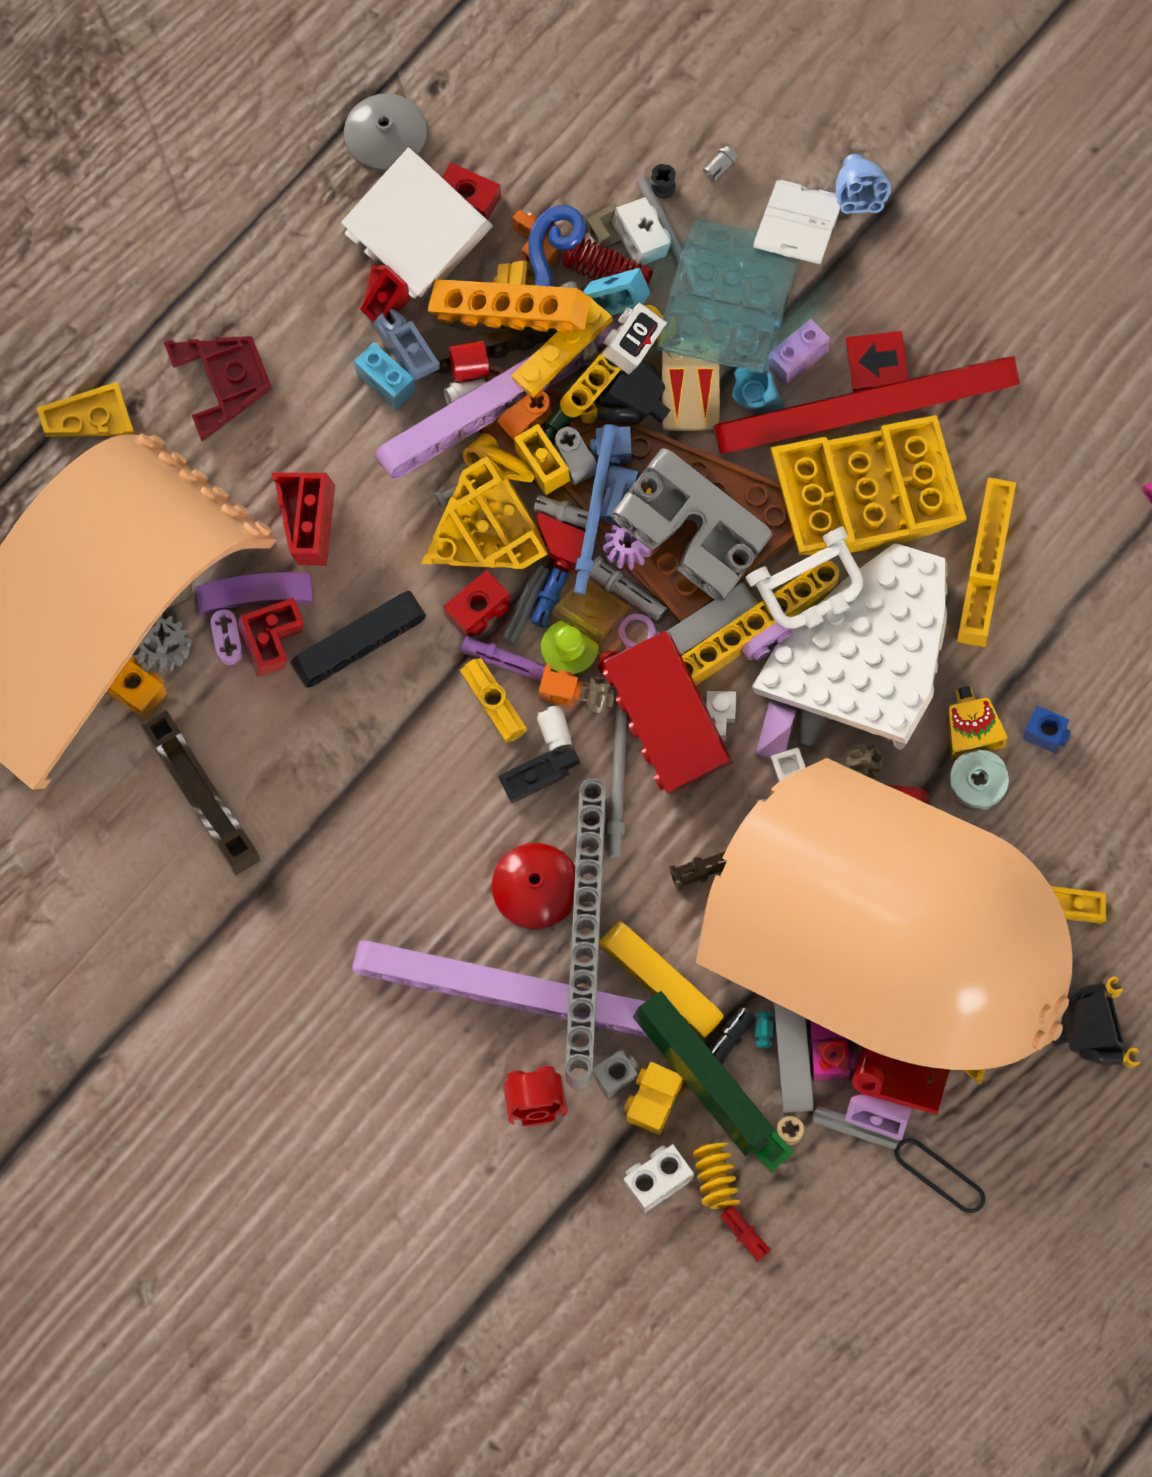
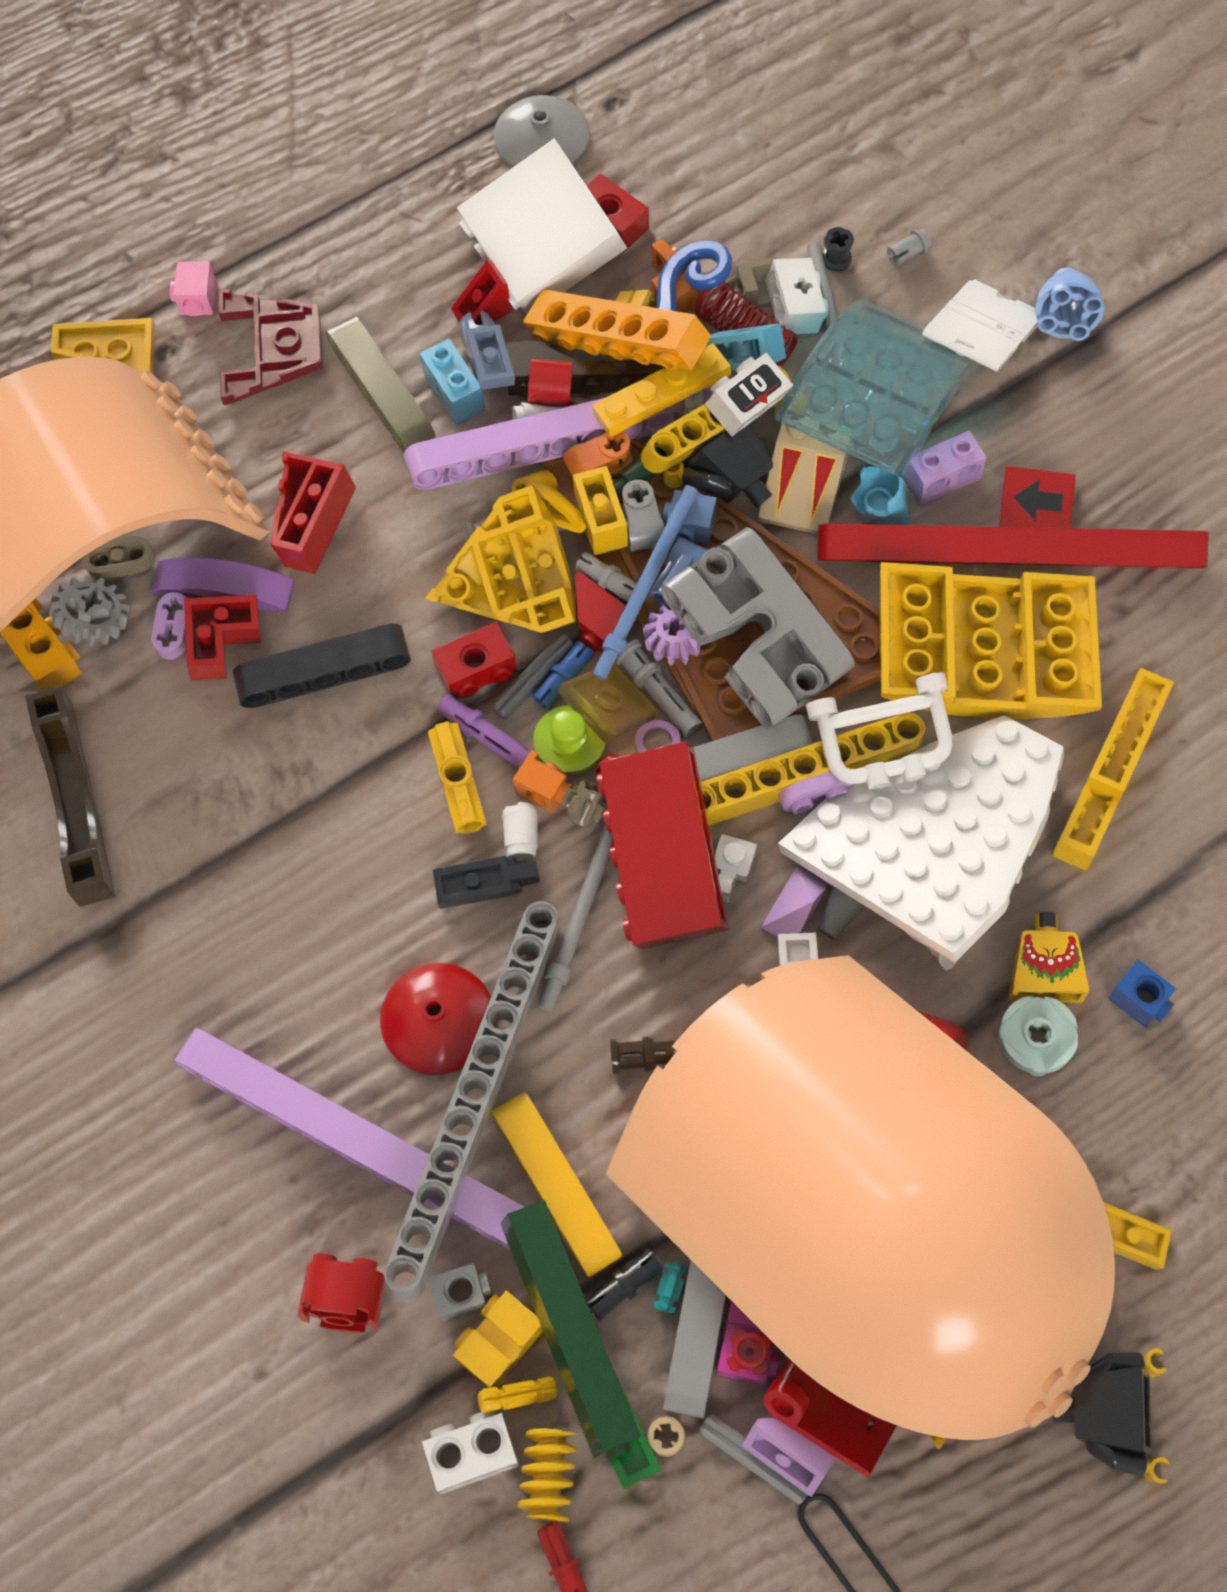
camera: 15 degrees right, 5 degrees down
dark tan gear [847,742,884,778] -> none
none -> bright pink brick [170,262,217,316]
none -> beam [325,316,436,453]
none -> yellow axle [477,1376,558,1413]

